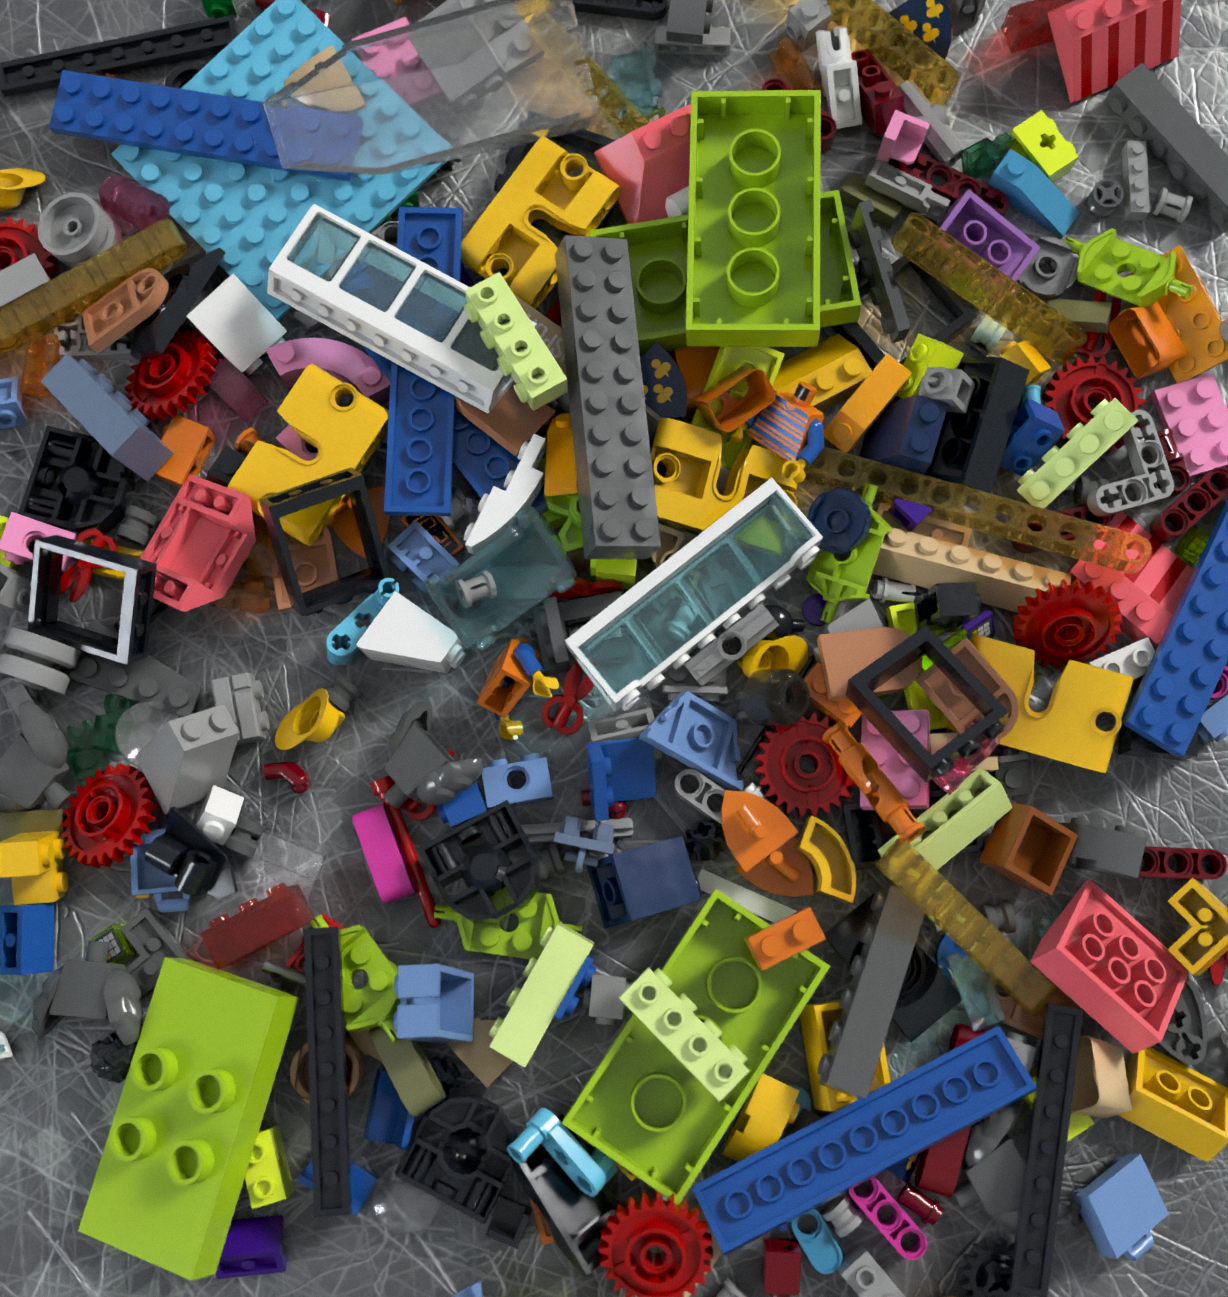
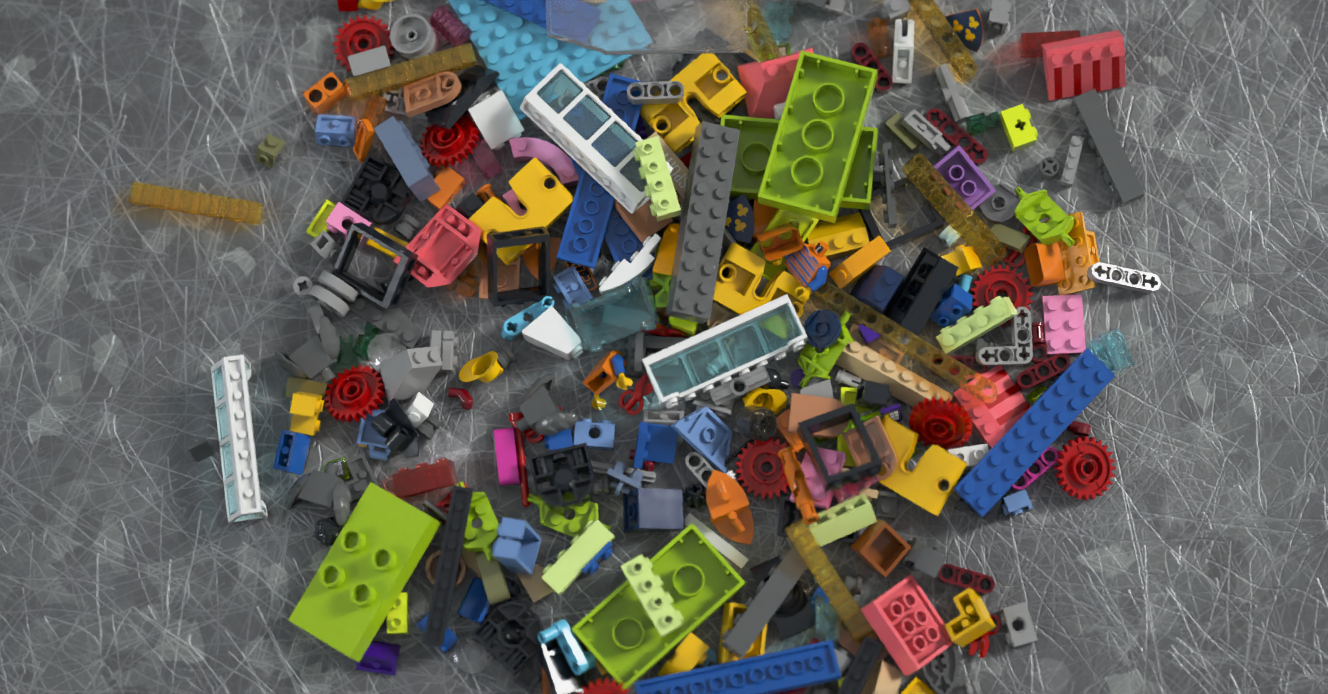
camera: 20 degrees right, 0 degrees up
red piece [60,528,118,603] -> none
light grey bush [455,570,498,608] -> none
light grey brick [583,974,631,1025] -> none
orange brick [744,907,826,970] -> none
yellow brick [795,816,856,904] -> none
dark red slope [851,49,904,136] -> none
bright pink panel [874,110,930,165] -> none
neon yellow brick [896,333,964,399] -> none
light grey brick [918,367,975,414] -> none
dark azure slope [987,149,1079,239] -> none
light grey bush [1151,187,1193,224] -> none
none -> orange tile [353,119,375,162]
none -> light grey beam [627,81,684,105]

